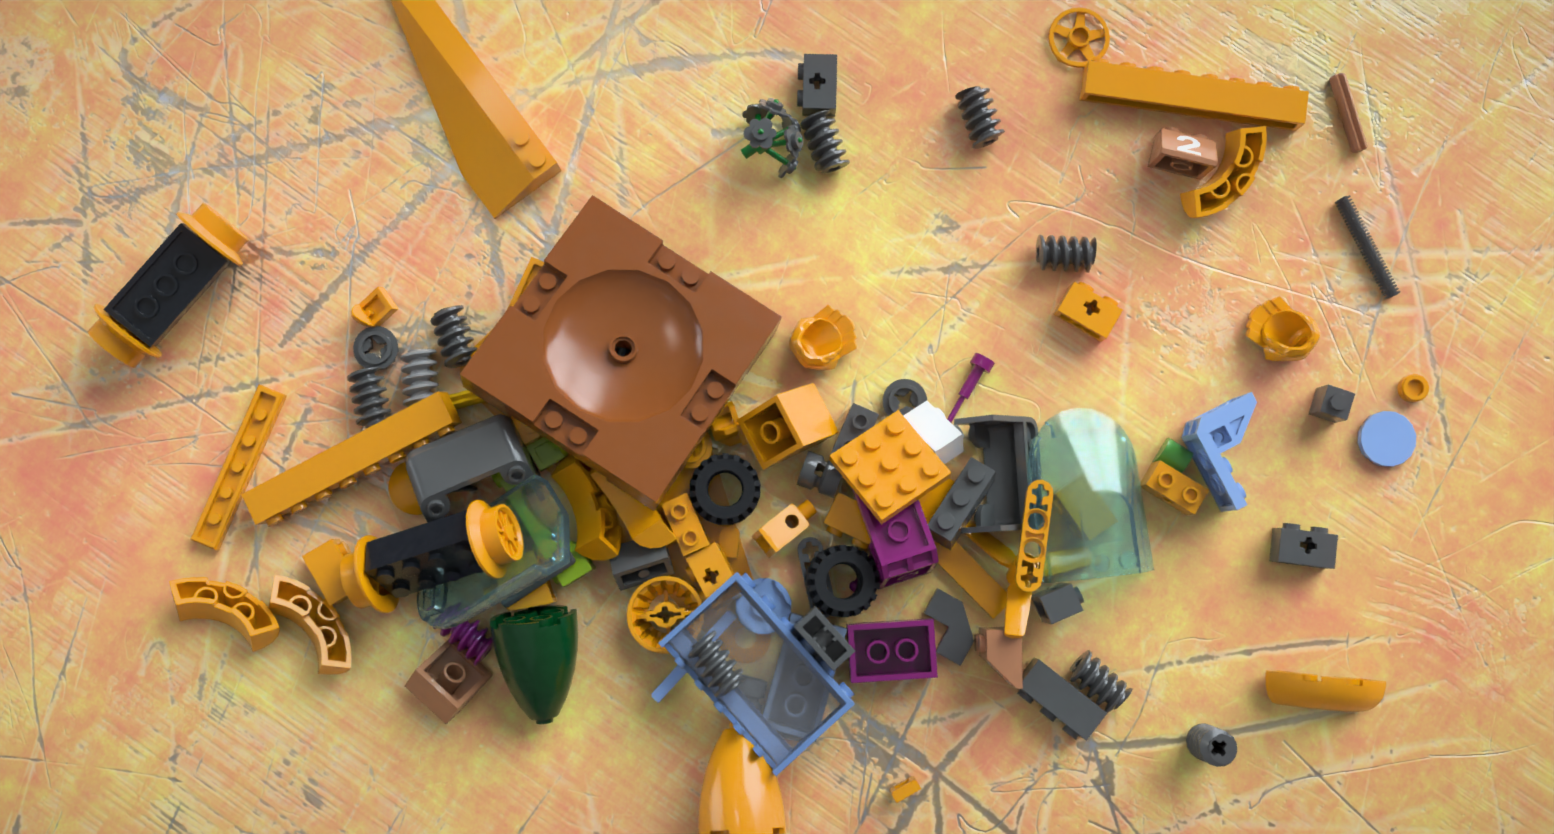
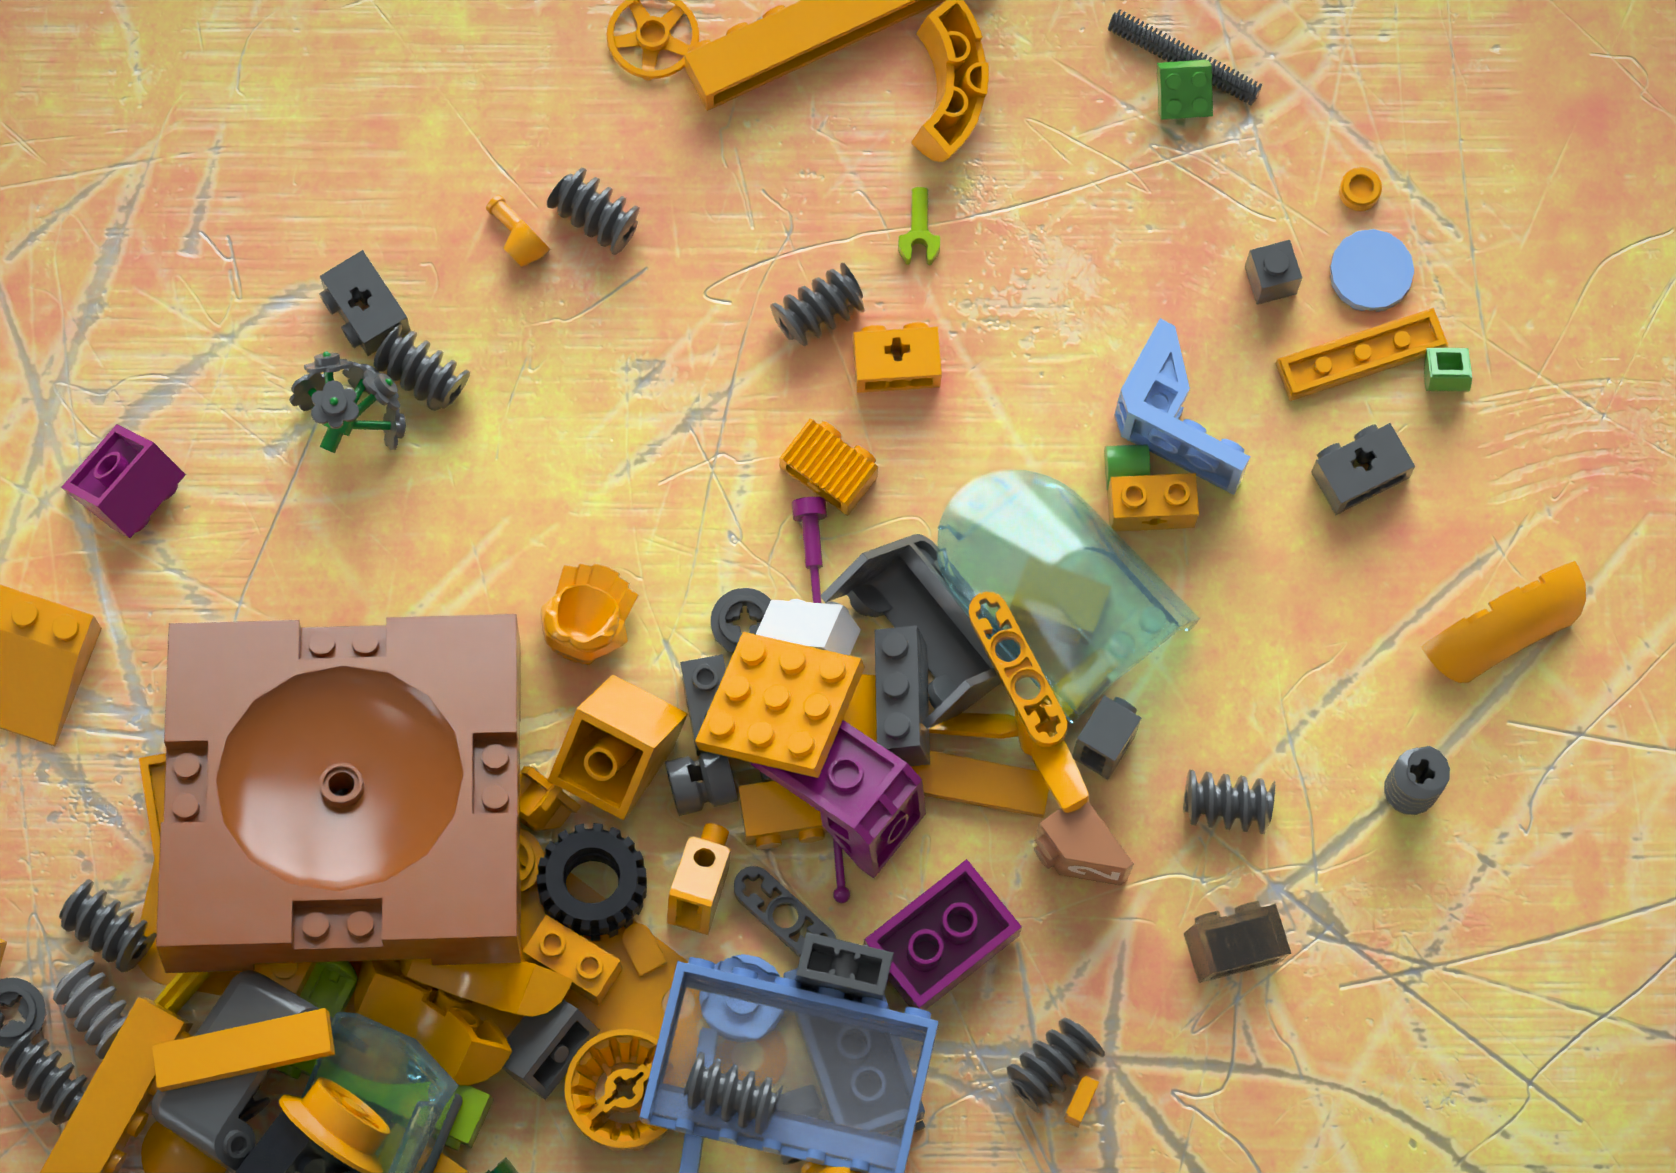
camera: 35 degrees left, 10 degrees down
light orange brick [685,542,743,611] -> none
black tyre [805,545,880,617] -> none
dark grey tile [924,588,974,666] -> none
dark grey brick [1017,657,1107,741] -> none
nougat slope [1147,127,1217,180] -> none
light orange hair [1245,296,1320,361] -> none
none -> magenta slope [61,424,186,538]
none -> light orange tile [152,1008,335,1092]
none -> light orange bar [486,195,551,267]
none -> light orange brick [779,419,878,516]
none -> lime bar [898,187,940,265]
none -> dark grey piece [1007,1018,1105,1113]
none -> bright green piece [1157,60,1213,120]
none -> clear smoke brick [1184,901,1291,983]
none -> light orange tile [1275,308,1449,401]
none -> bright green brick [1424,348,1473,392]

